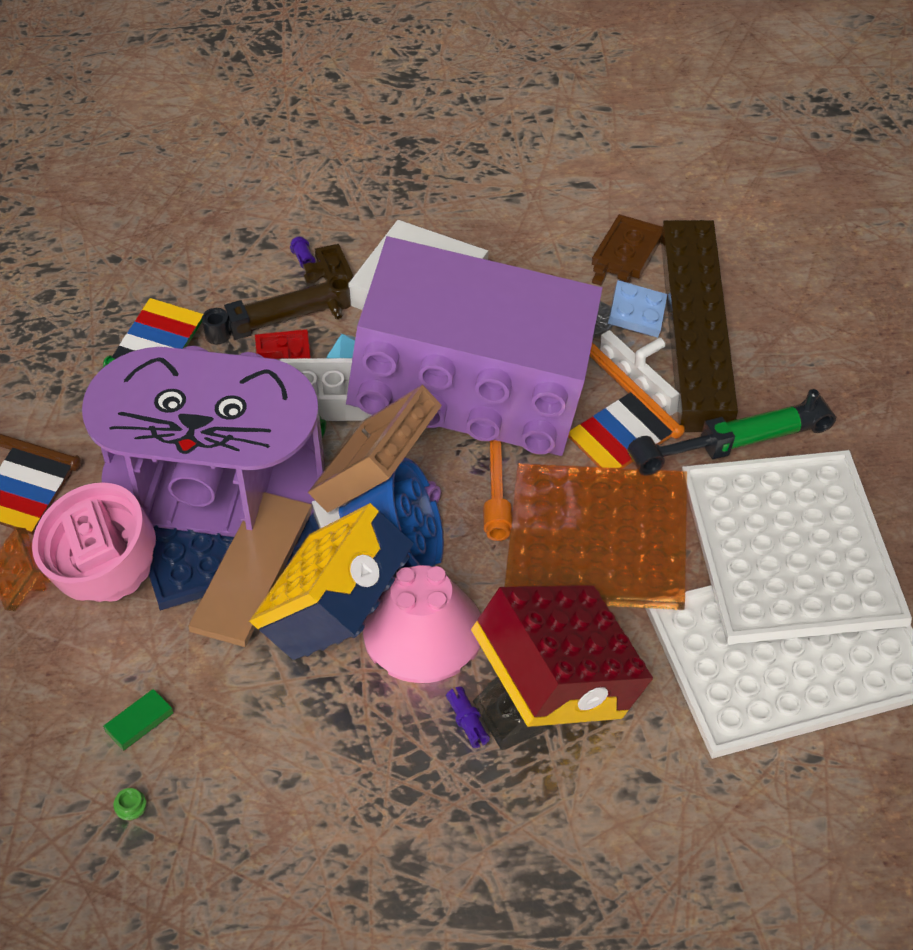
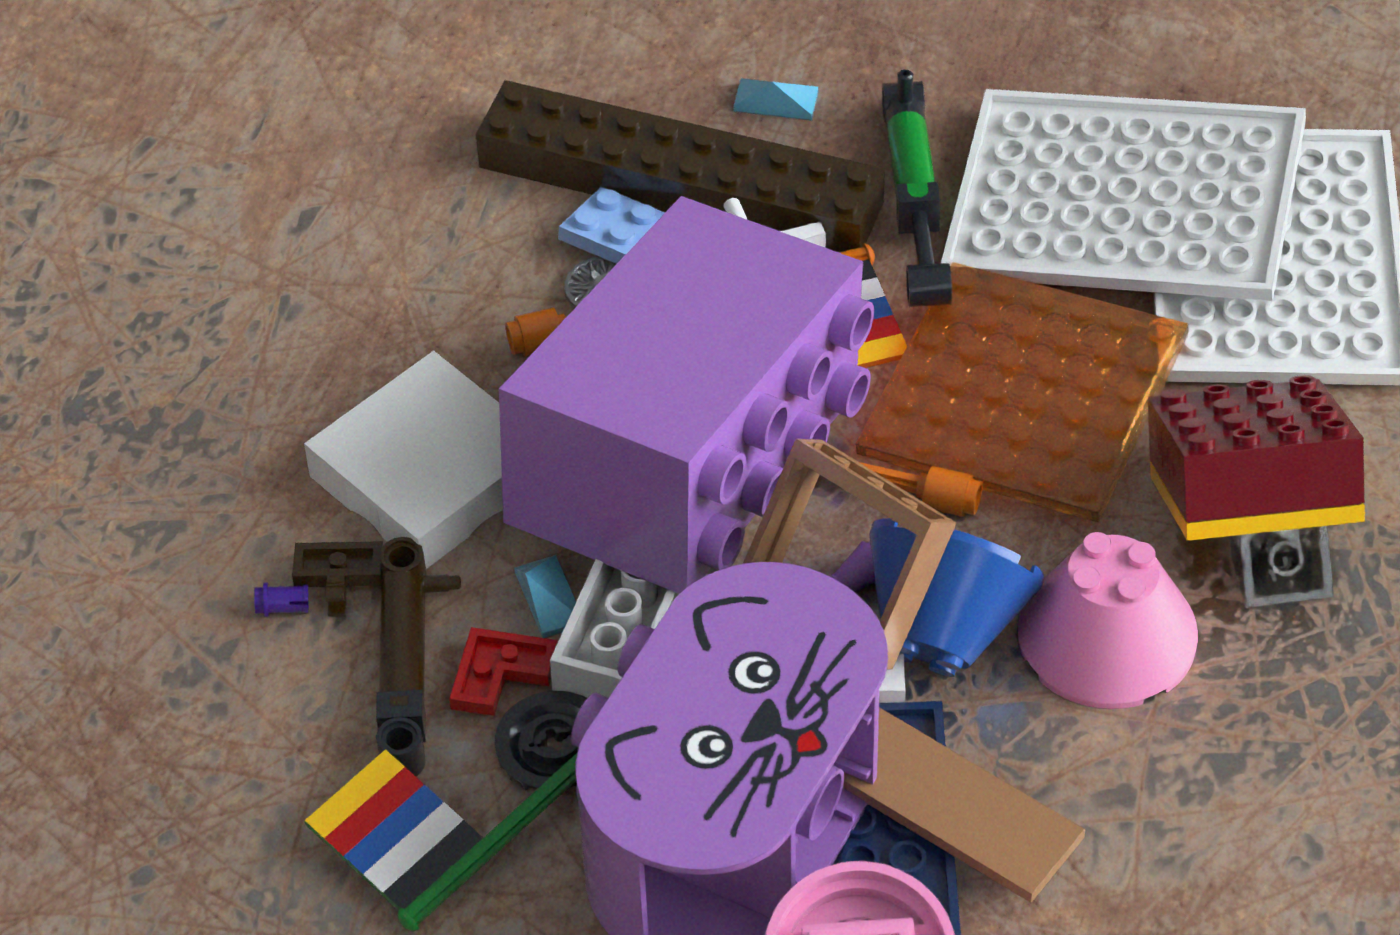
camera: 70 degrees left, 0 degrees up
piece [249,503,414,660] -> none
dark purple pin [446,686,490,748] -> none
reddish brown tile [592,214,663,286] -> none
none -> medium azure slope [734,78,818,120]

